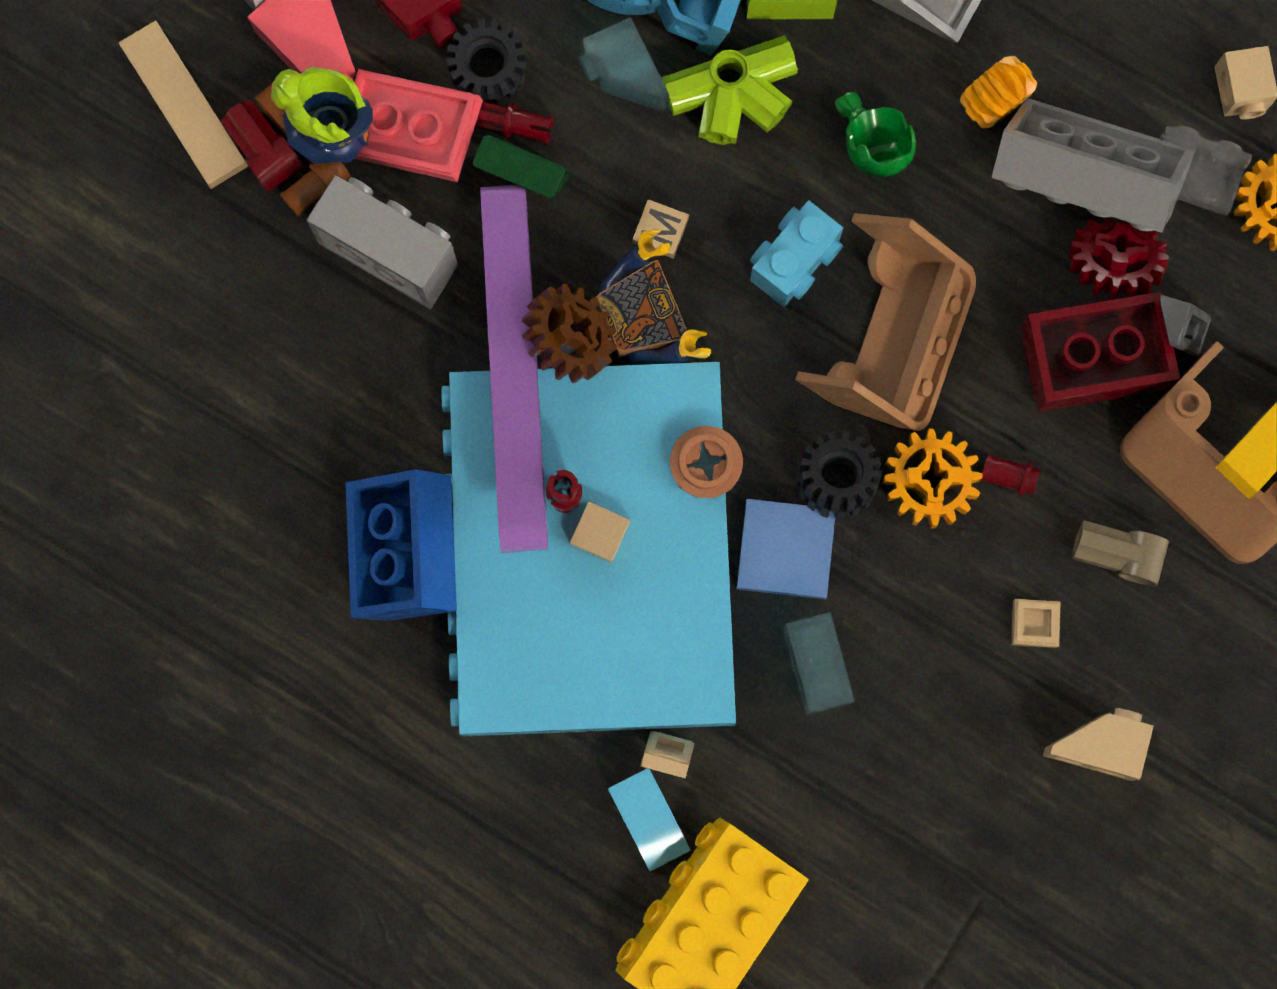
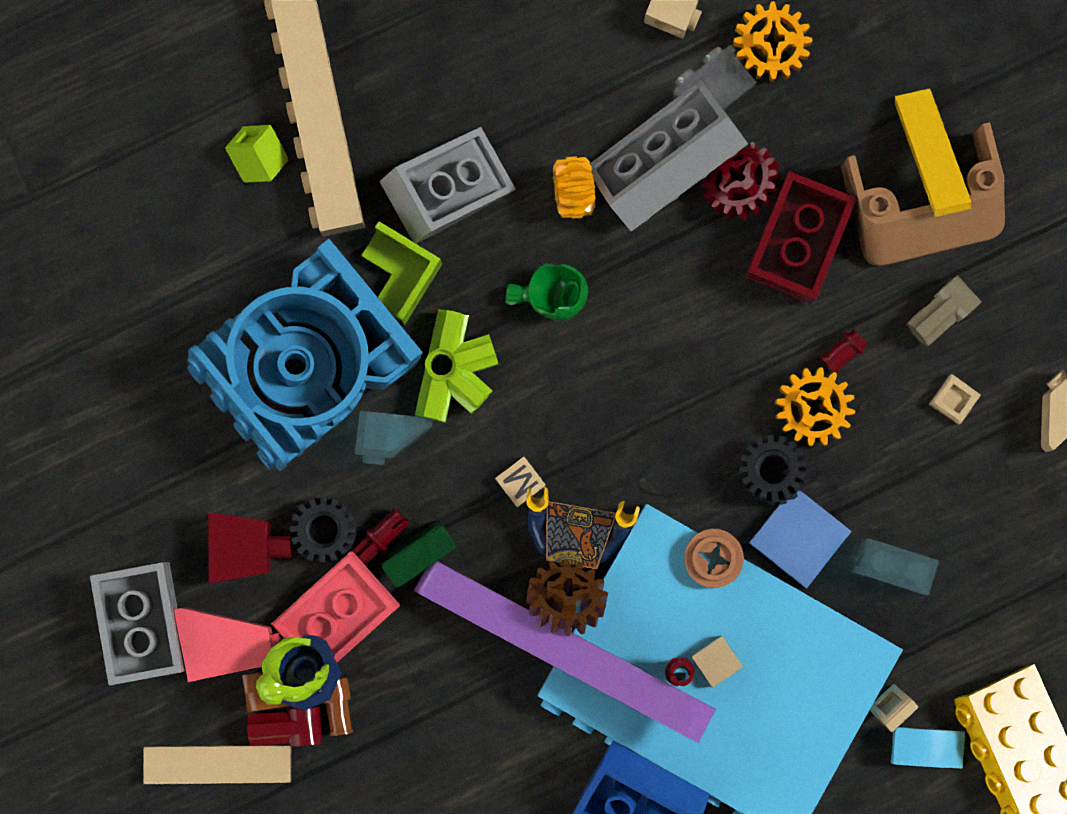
camera: 60 degrees left, 5 degrees up
light grey brick [307,175,458,309] -> none
medium azure brick [750,200,843,307] -> none
medium nougat windscreen [795,213,976,431] -> none
dark grey slope [1160,295,1212,358] -> none

